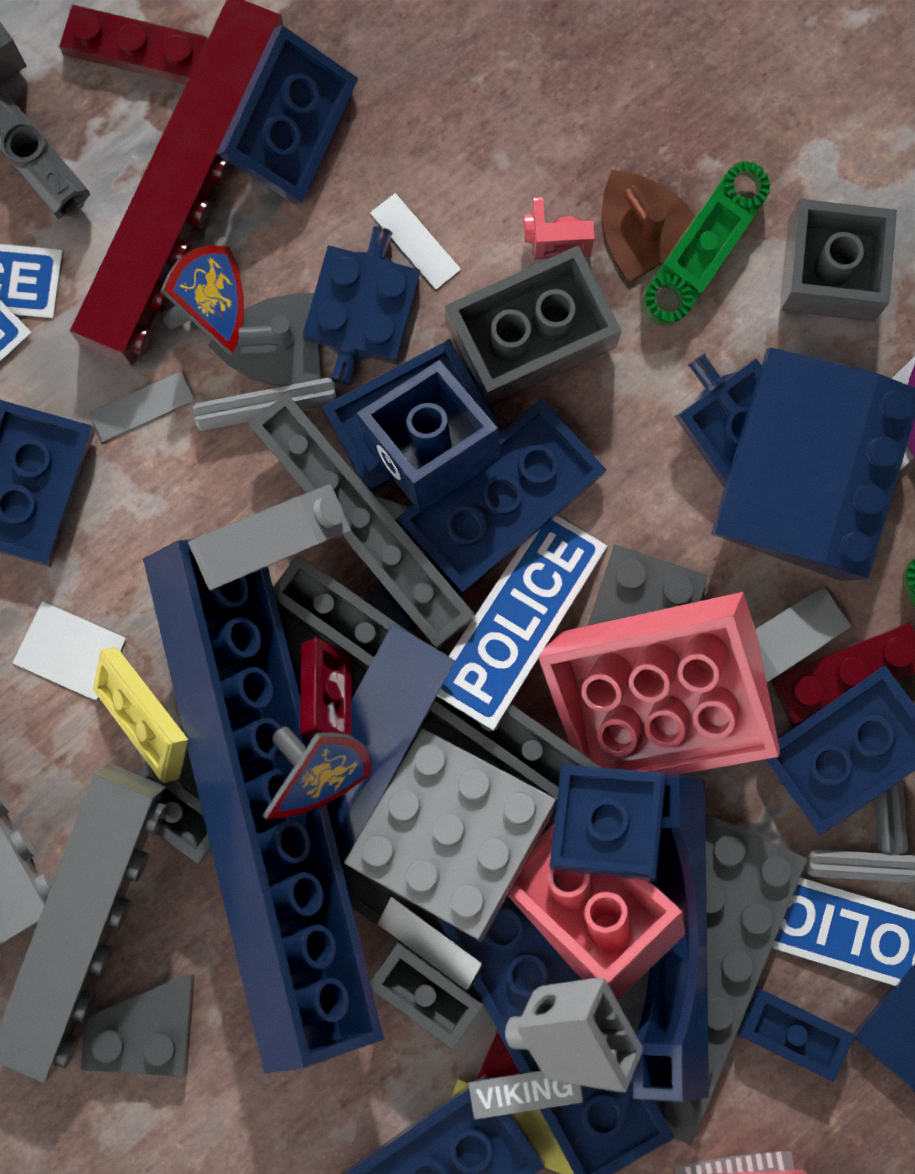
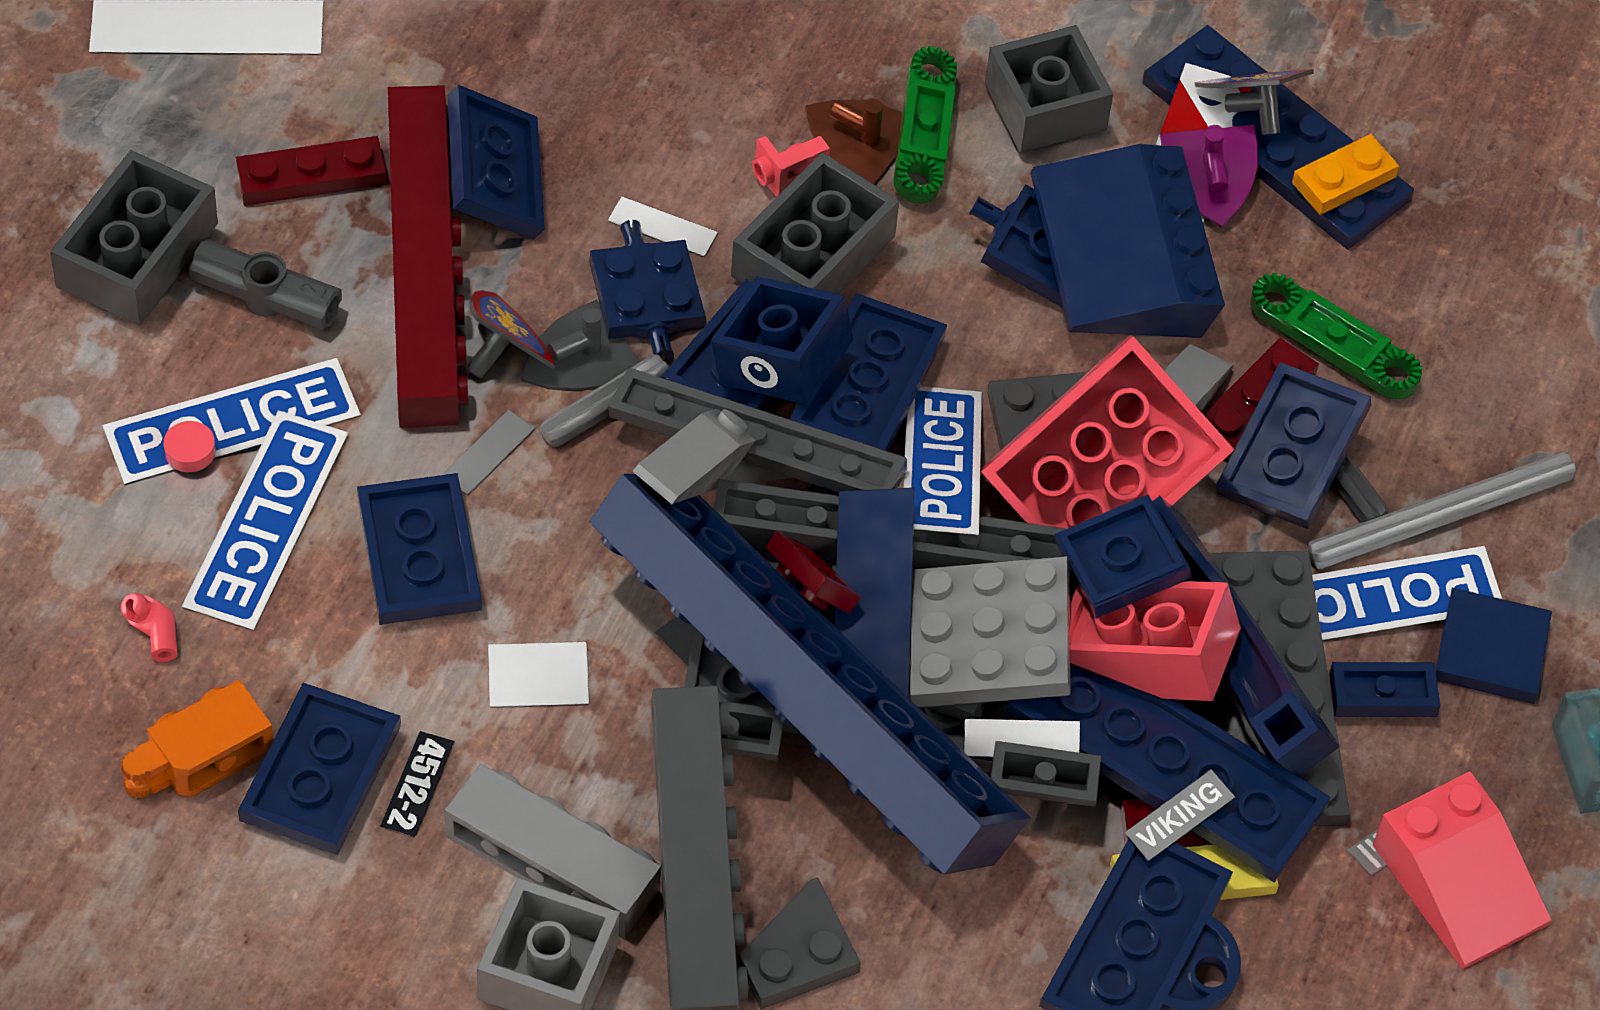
camera: 30 degrees left, 25 degrees down
light yellow tile [93,647,188,783] -> none
shield [263,727,372,819] -> none
light grey torso [506,978,643,1092] -> none

